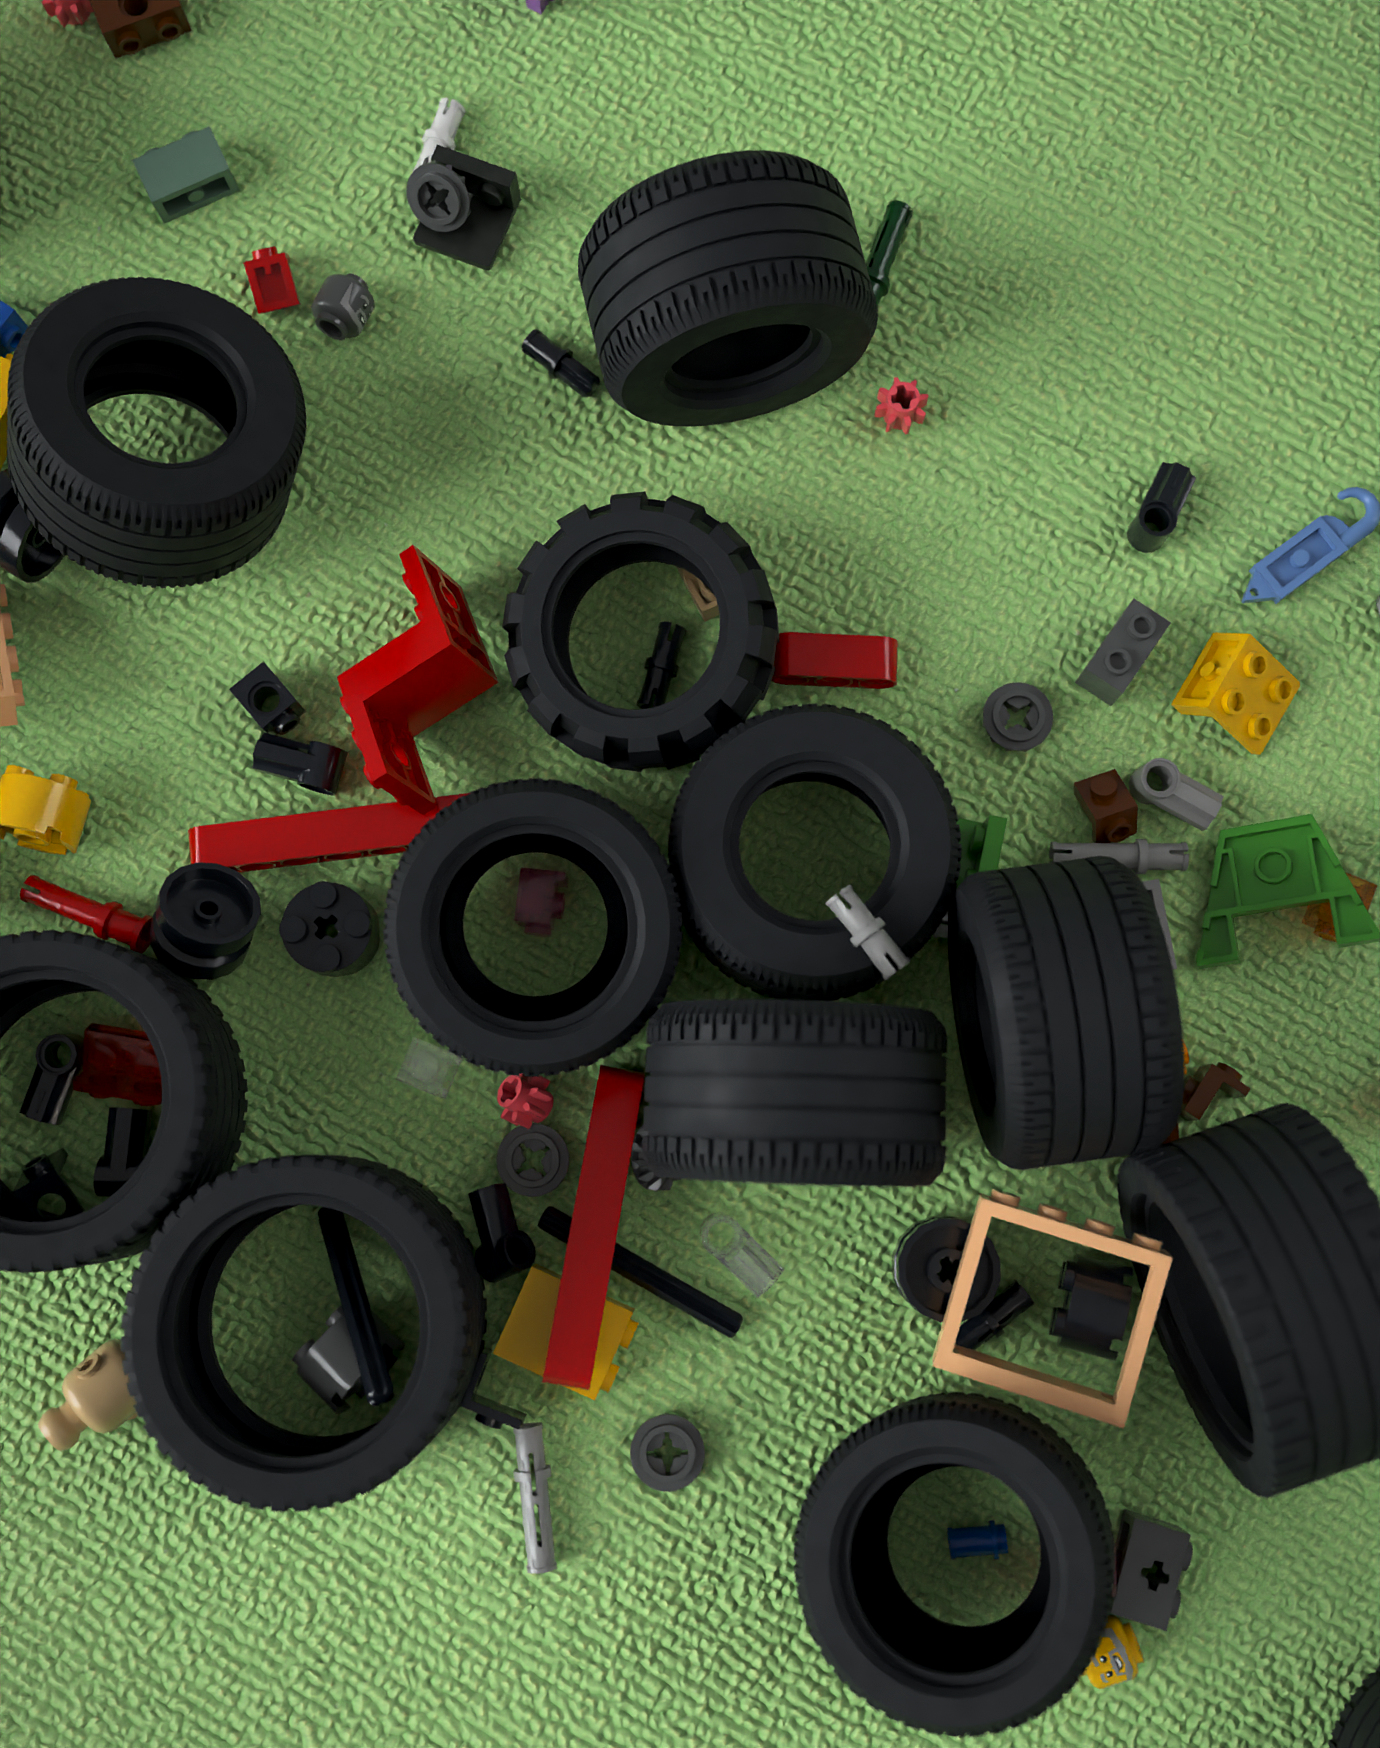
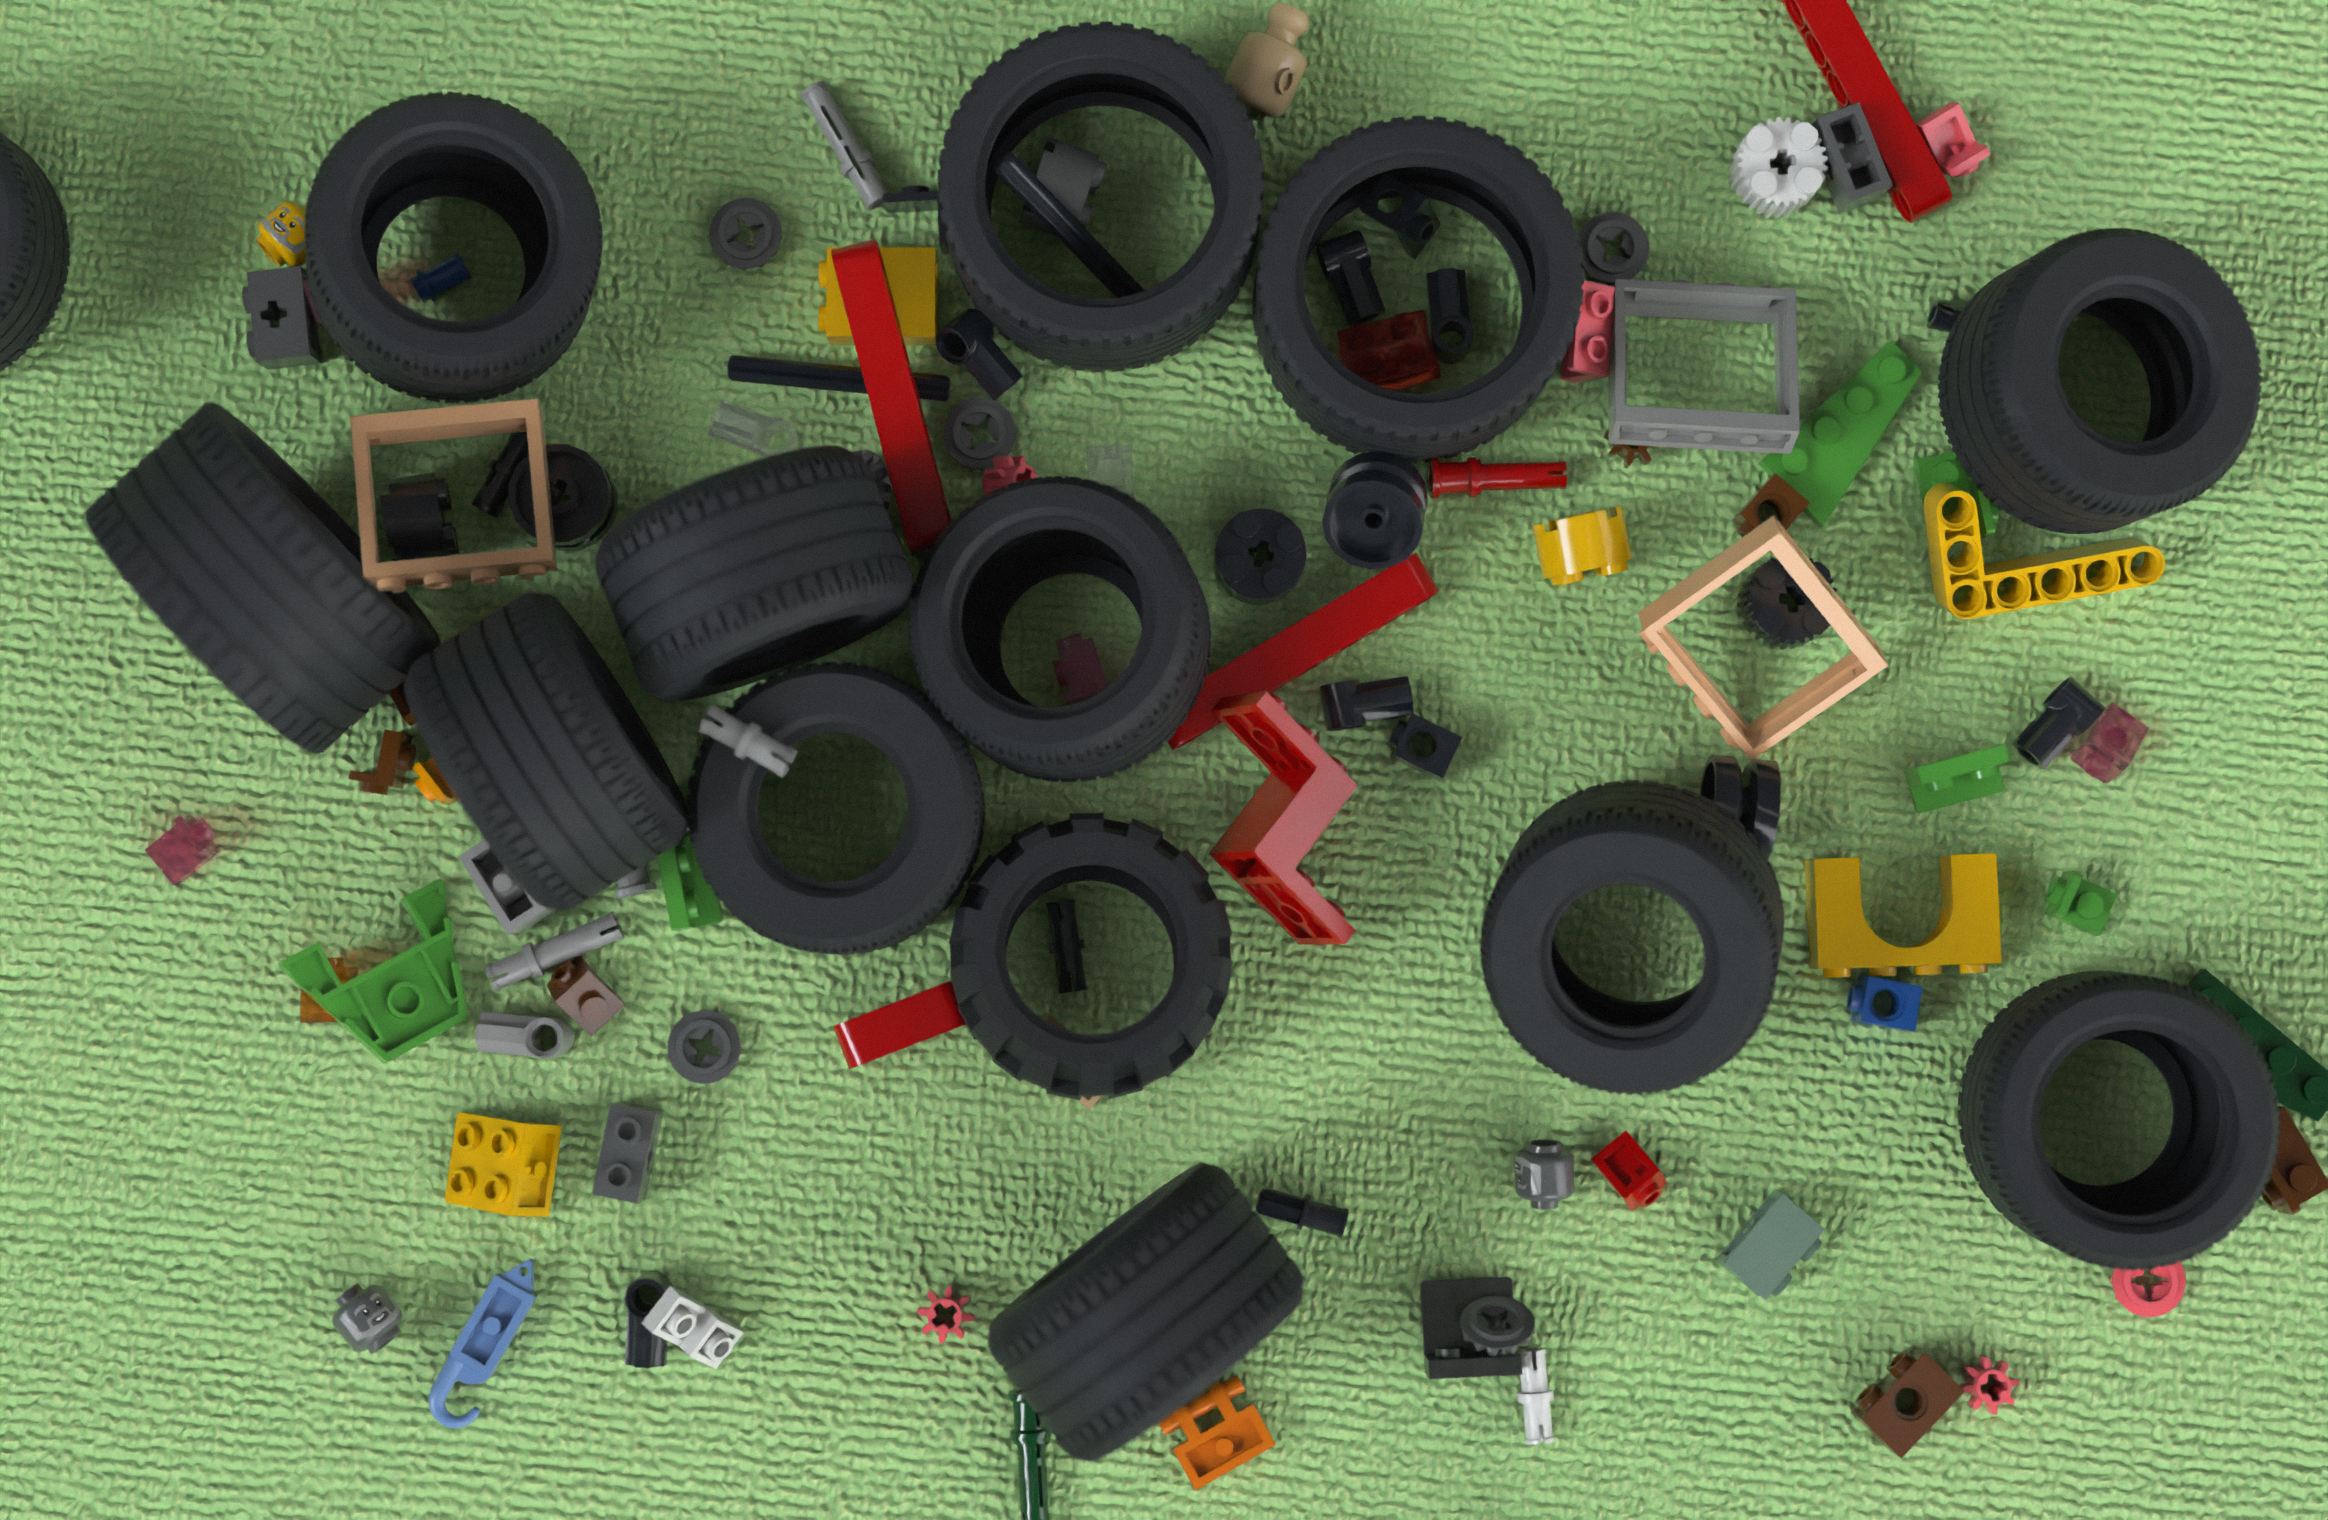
camera: 150 degrees right, 5 degrees up
none -> white slope [642,1286,744,1369]

